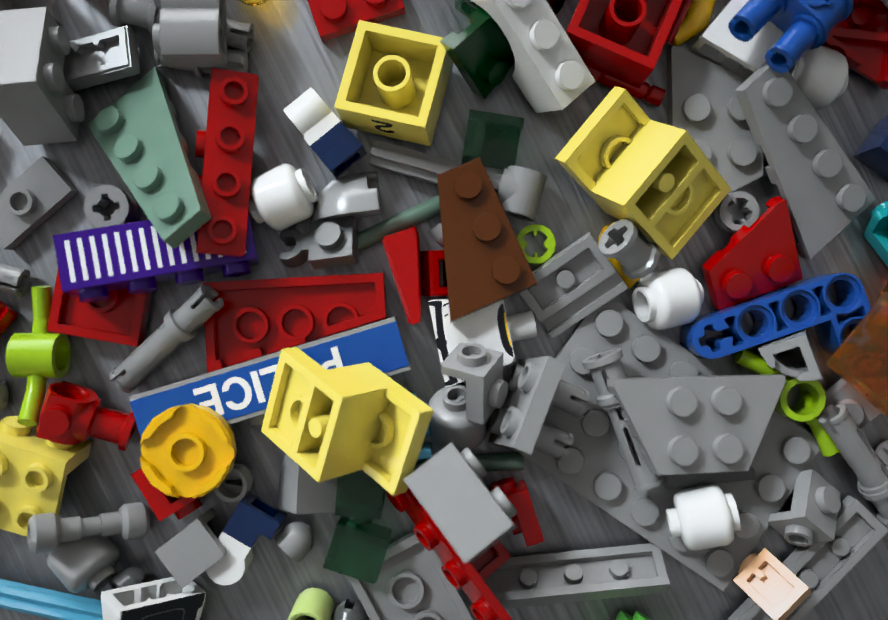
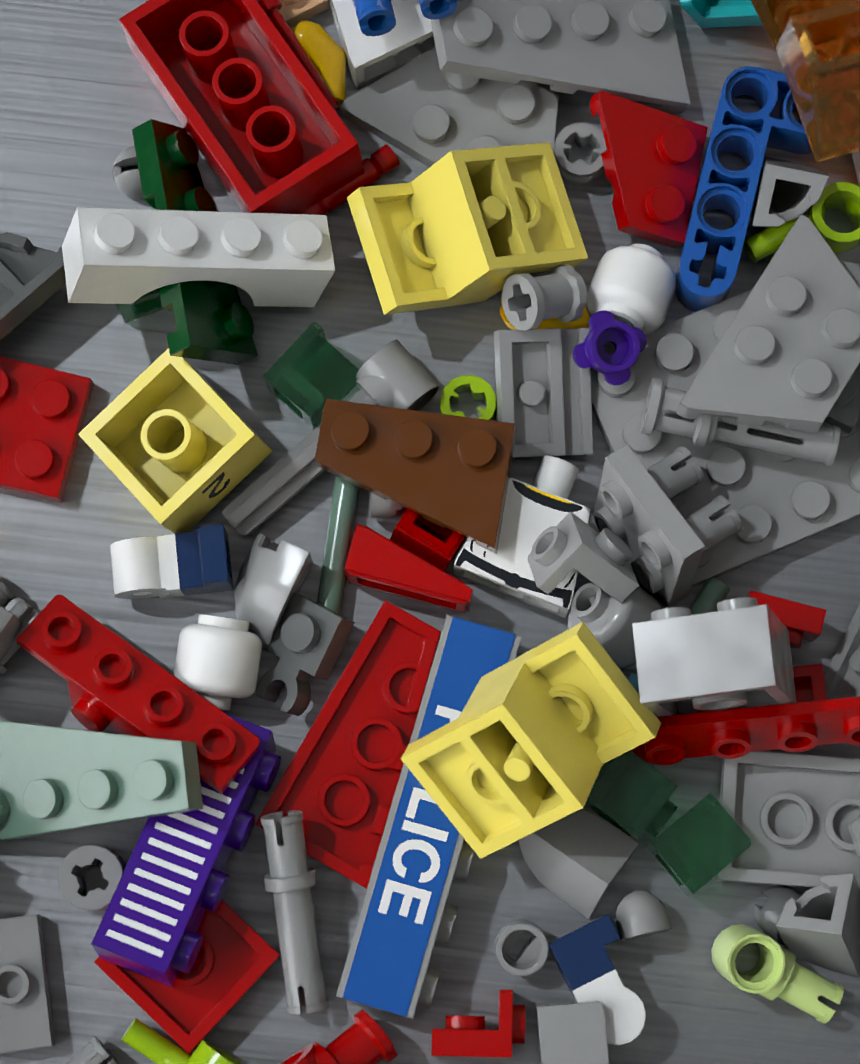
camera: 55 degrees left, 10 degrees down
yellow tile [140,403,237,498] -> none
none -> dark purple plate [573,310,647,386]

